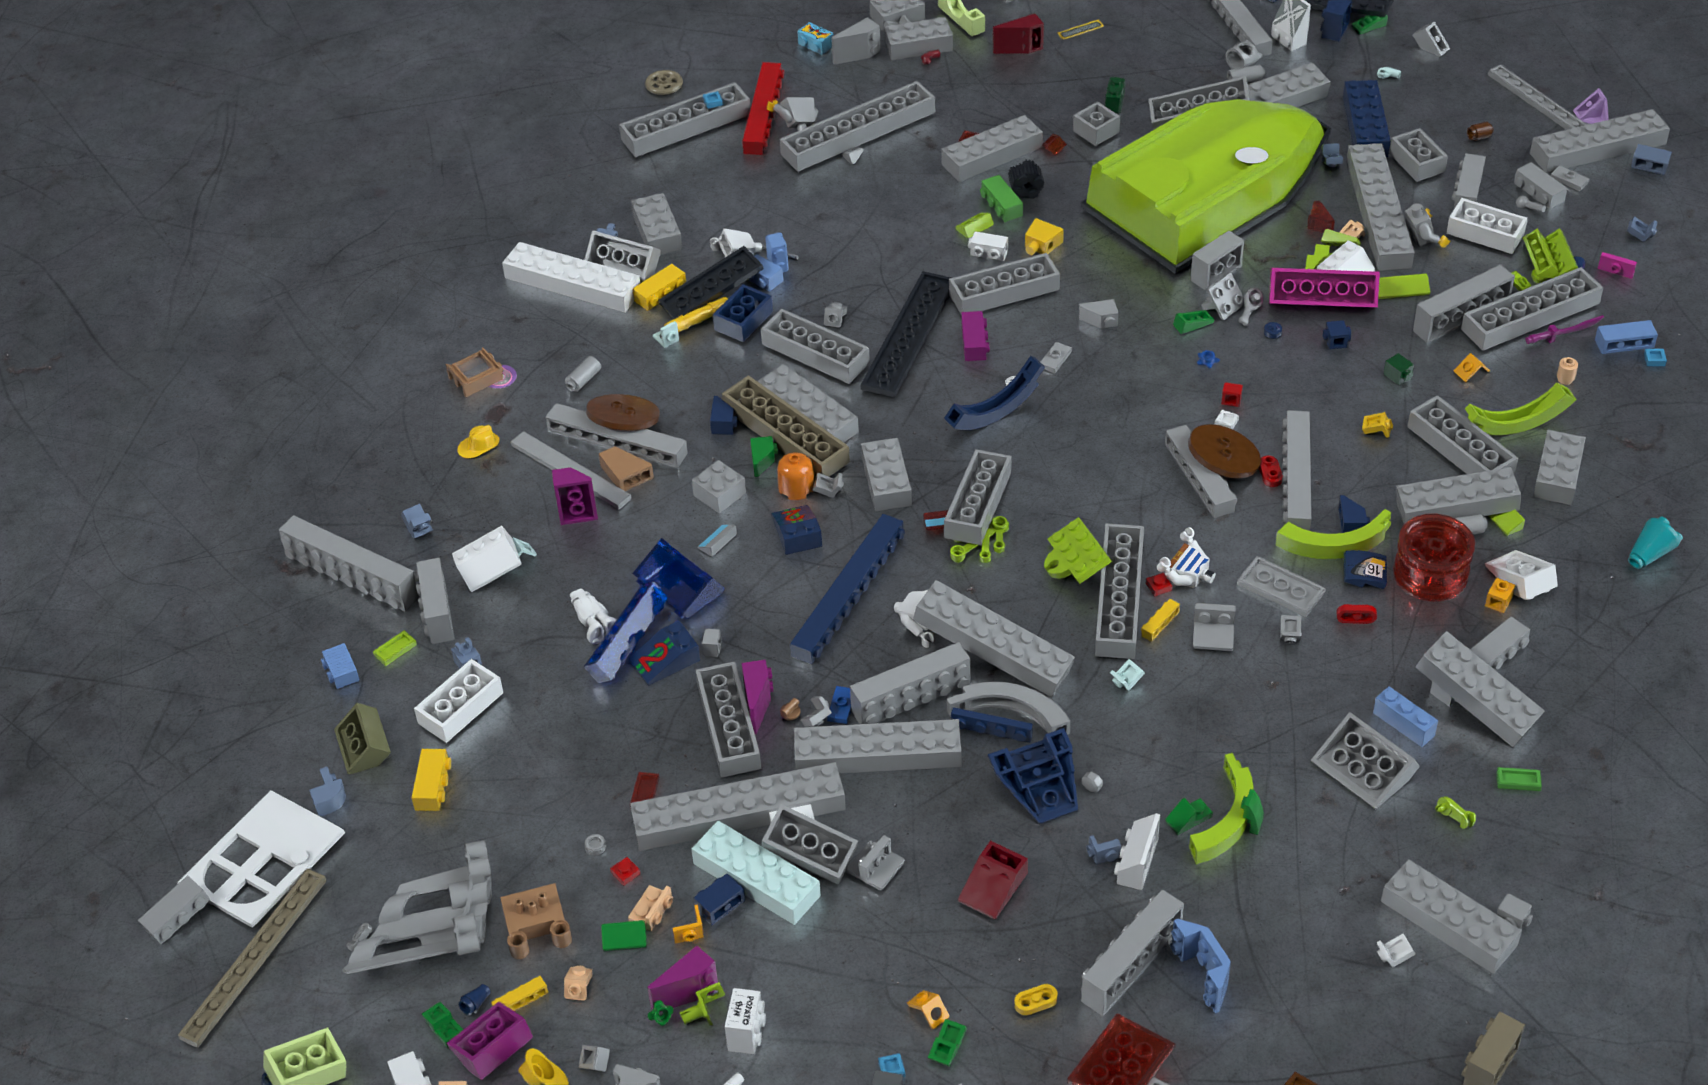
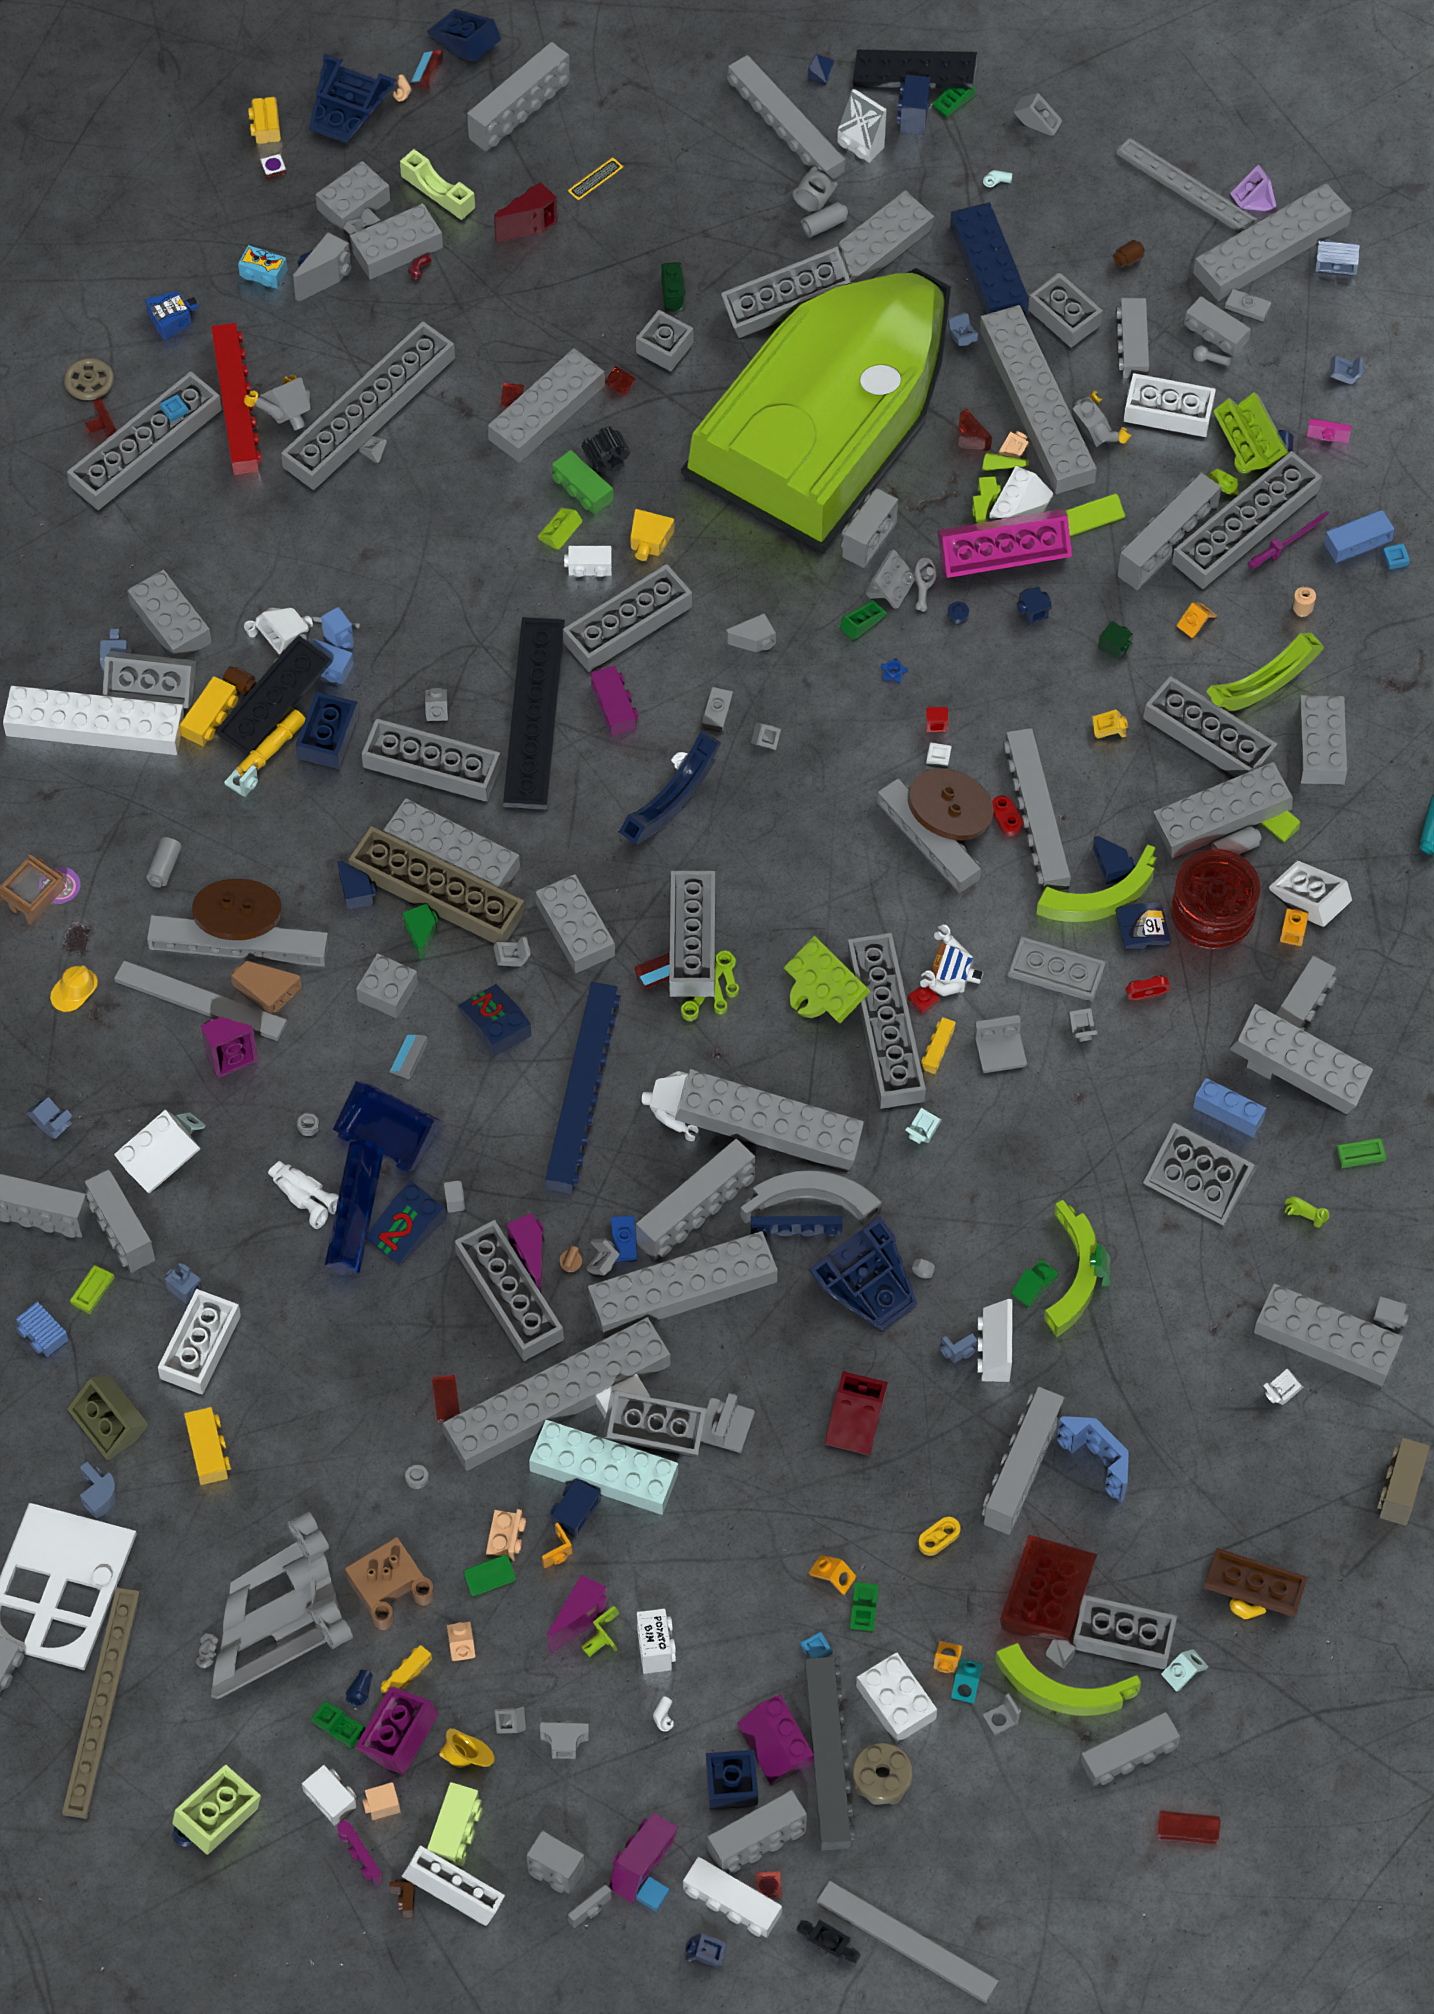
camera: 20 degrees left, 15 degrees up
red plate [610,857,641,886] -> none
green plate [647,1000,674,1026] -> none
orange cylinder [777,452,814,500] -> none
none -> clear red tile [85,398,116,438]
none -> blue torso [145,291,199,340]
none -> reddish brown brick [223,666,256,695]
none -> light grey tile [297,1113,319,1136]
none -> light grey slope [751,723,781,750]

